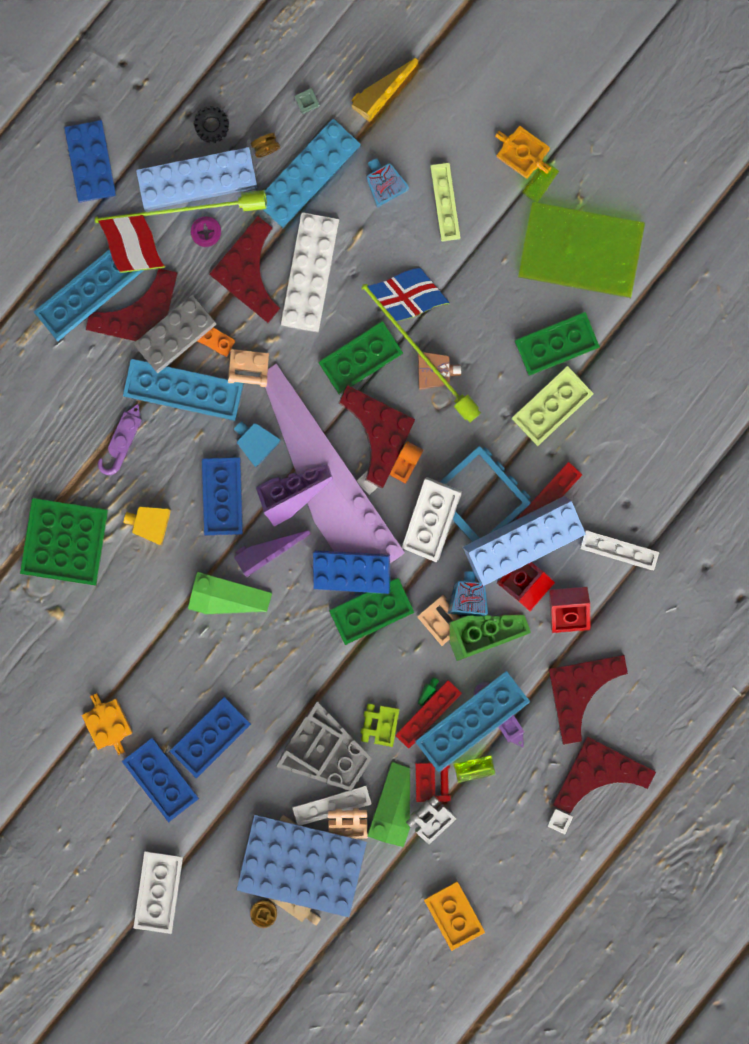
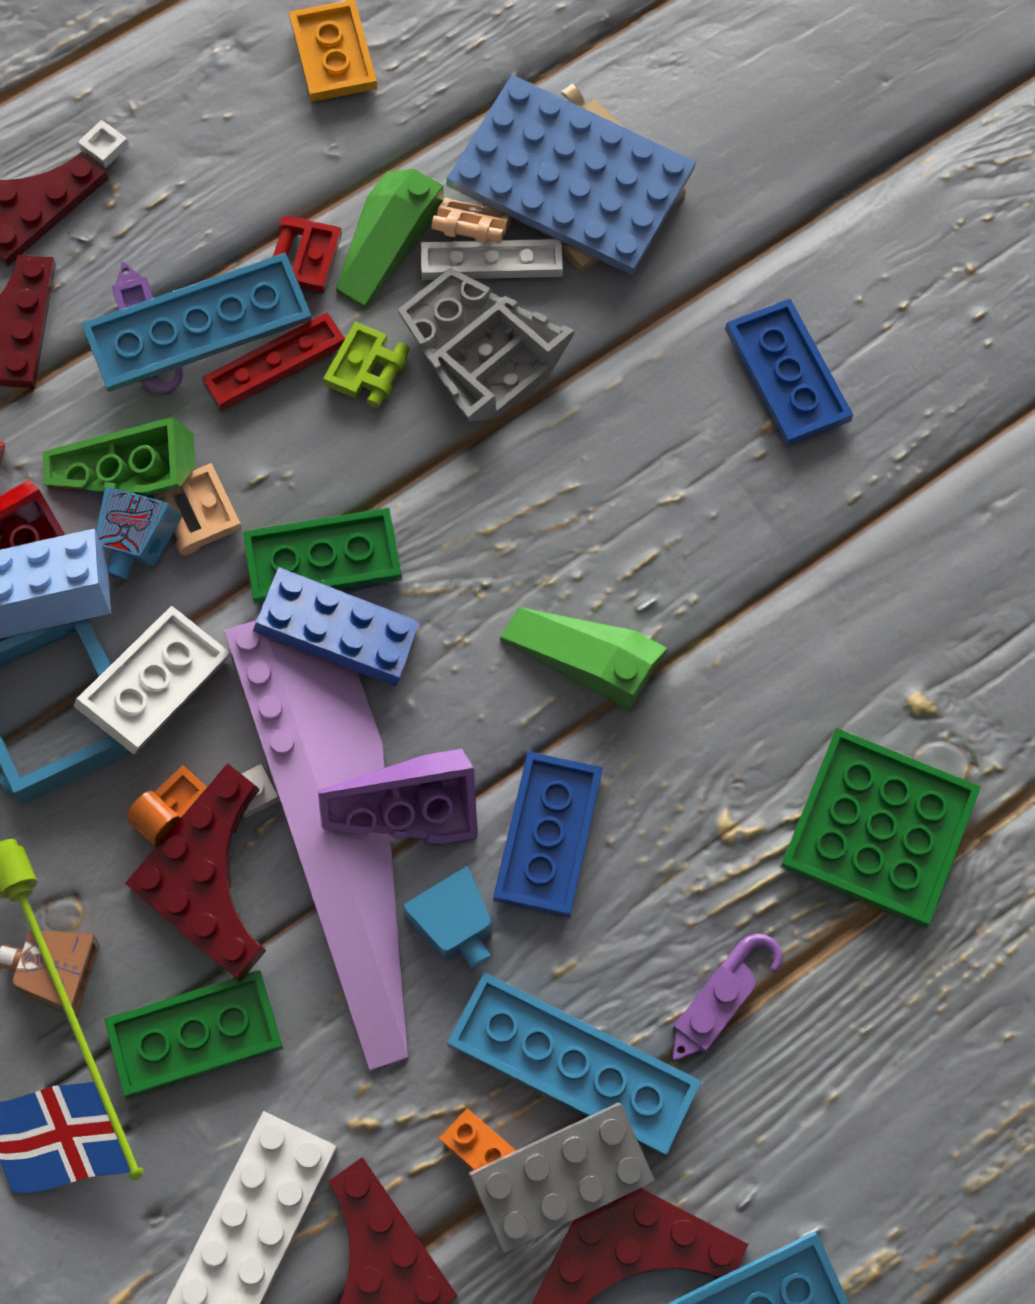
camera: 170 degrees left, 20 degrees down
light orange plate [81,693,133,755] -> none
yellow torso [123,507,171,545] -> none
white plate [133,851,183,934] -> none
blue plate [170,697,251,779] -> none
light nougat plate [228,349,269,387] -> none
medium lavender wedge [234,530,311,577] -> none
pearl gold wheel [250,899,277,928] -> none
light grey plate [406,796,457,844] -> none
green bar [418,677,439,706] -> none
clear neon green plate [454,756,496,783] -> none

